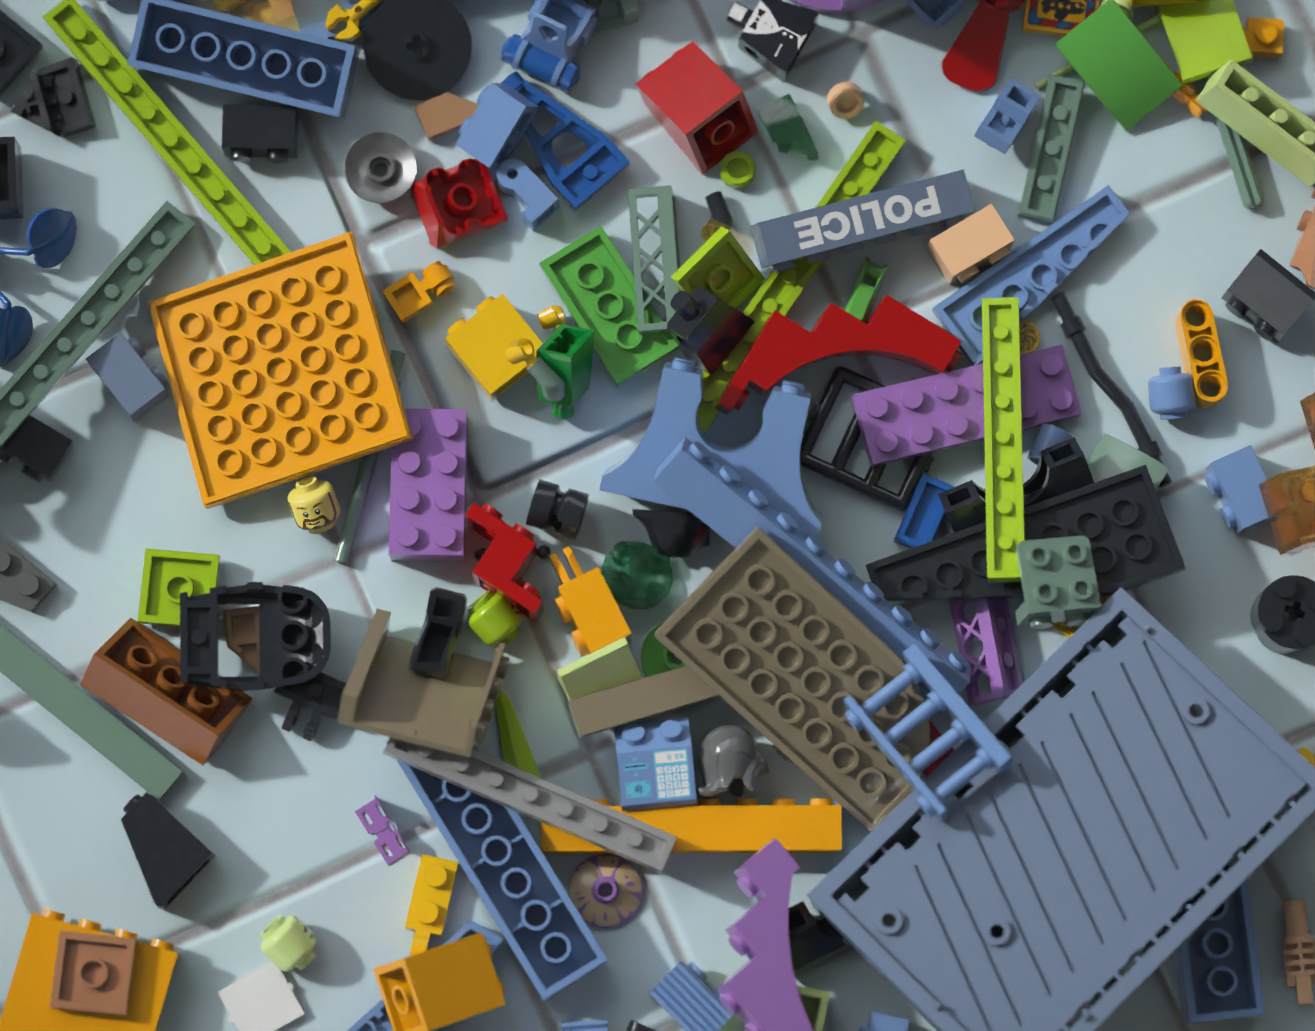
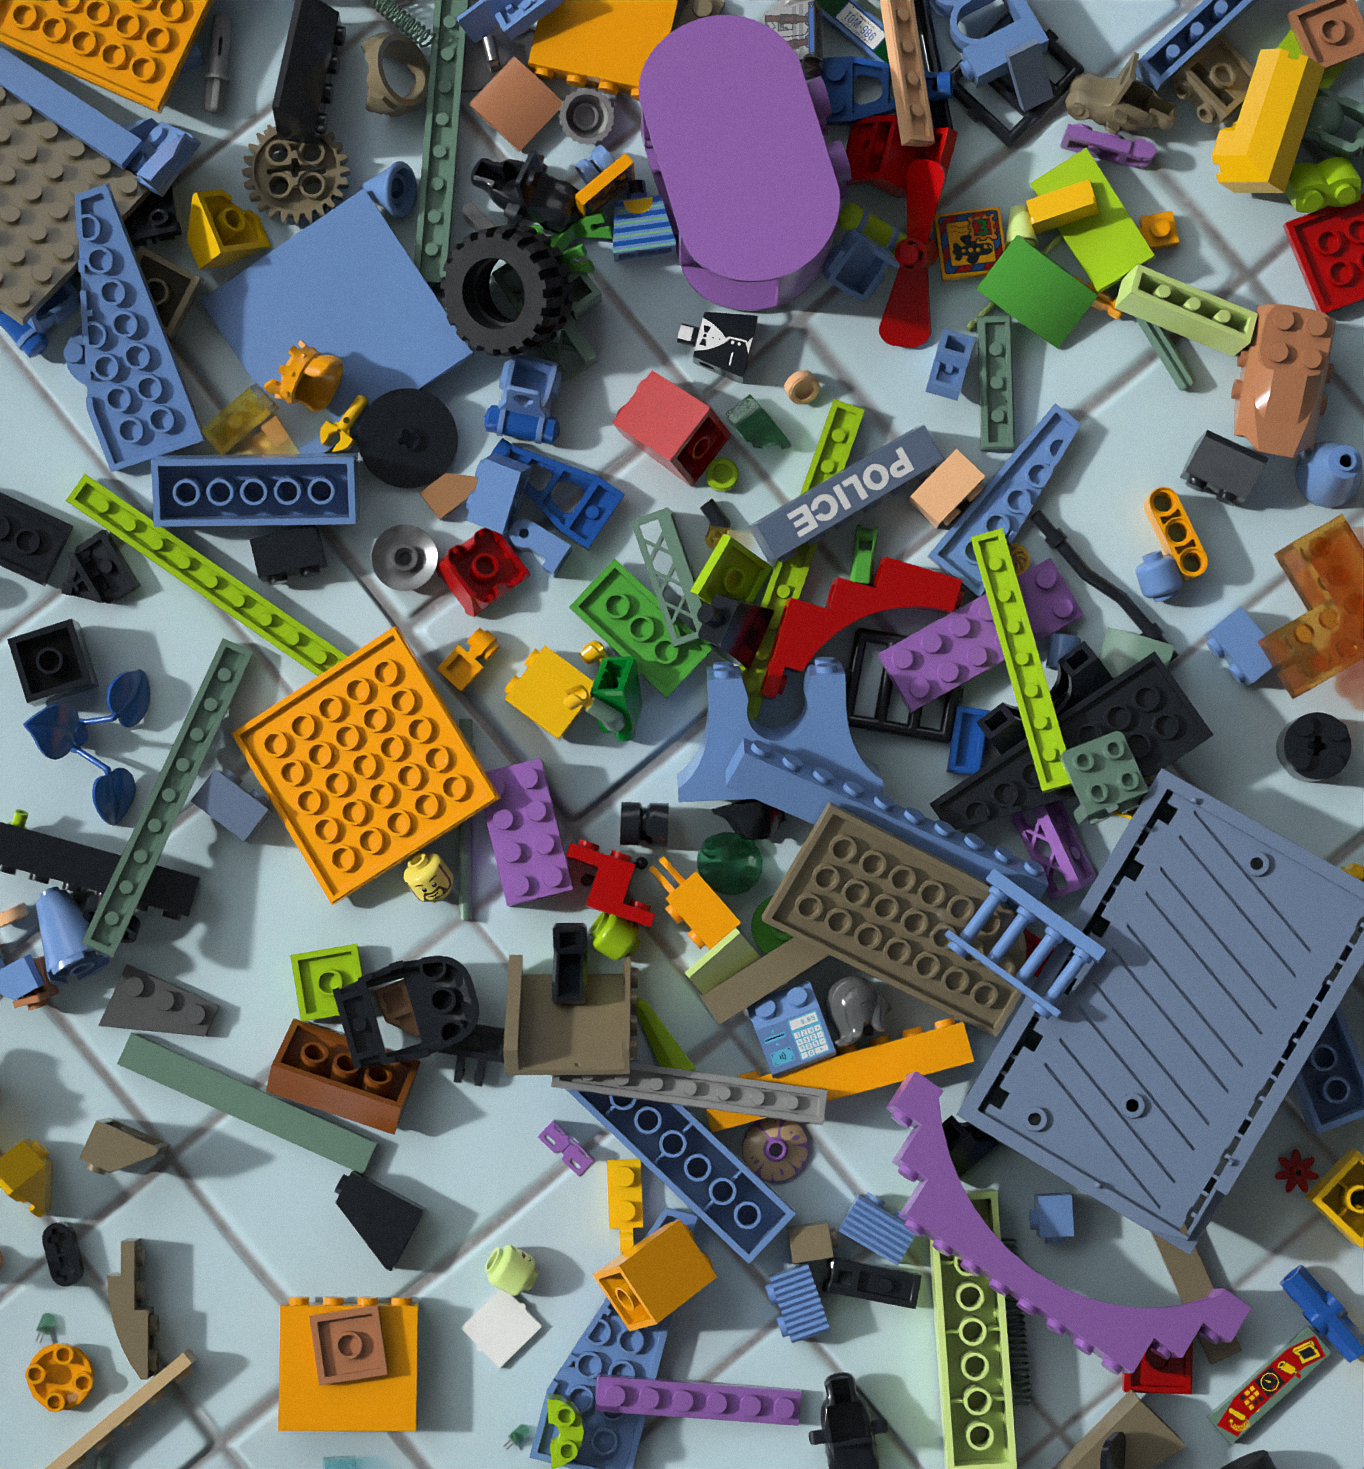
camera: 10 degrees left, 5 degrees up
none -> dark tan brick [787,1220,838,1264]

